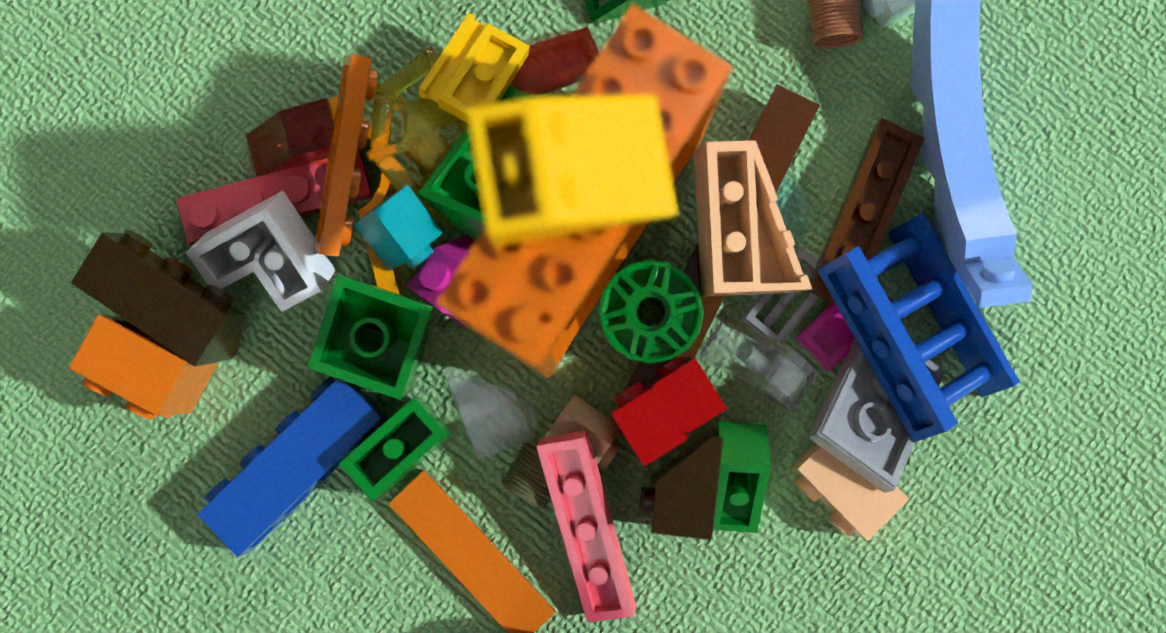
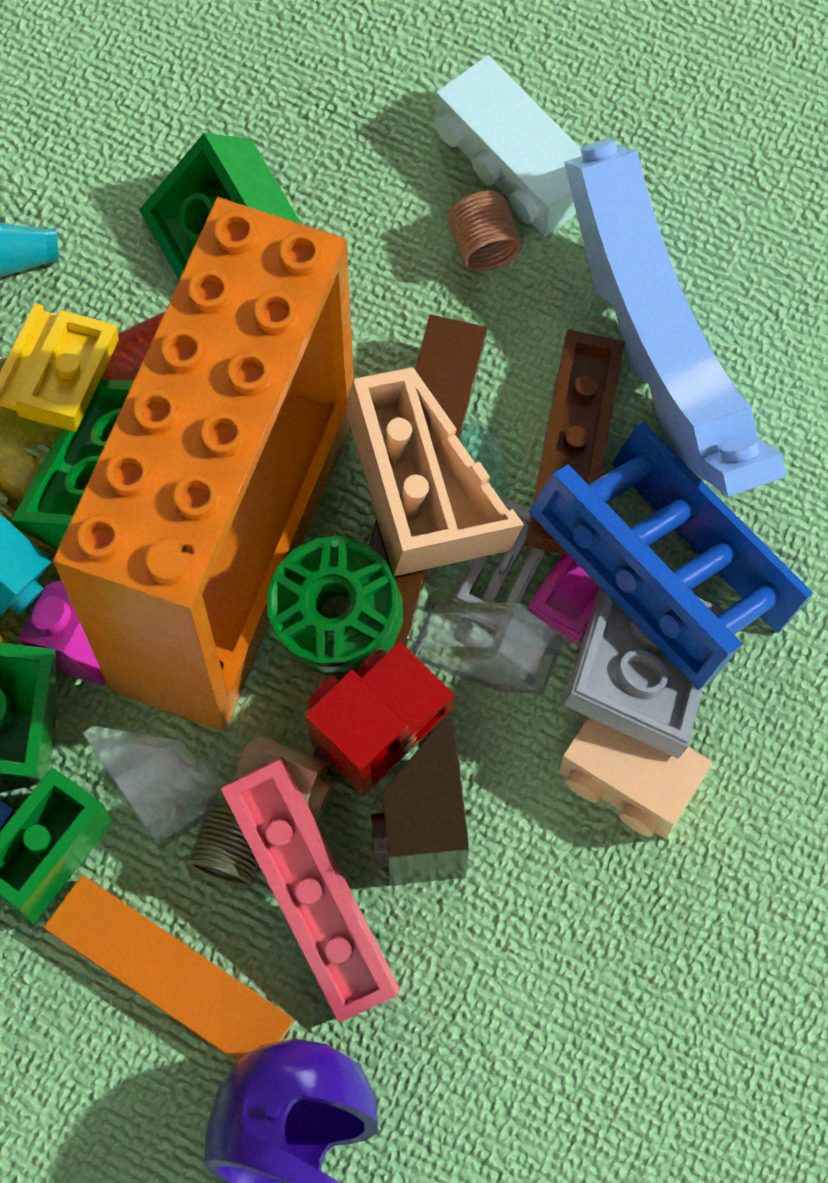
camera: 15 degrees left, 15 degrees down
yellow slope [467,95,677,247] -> none
green slope [713,421,771,533] -> none

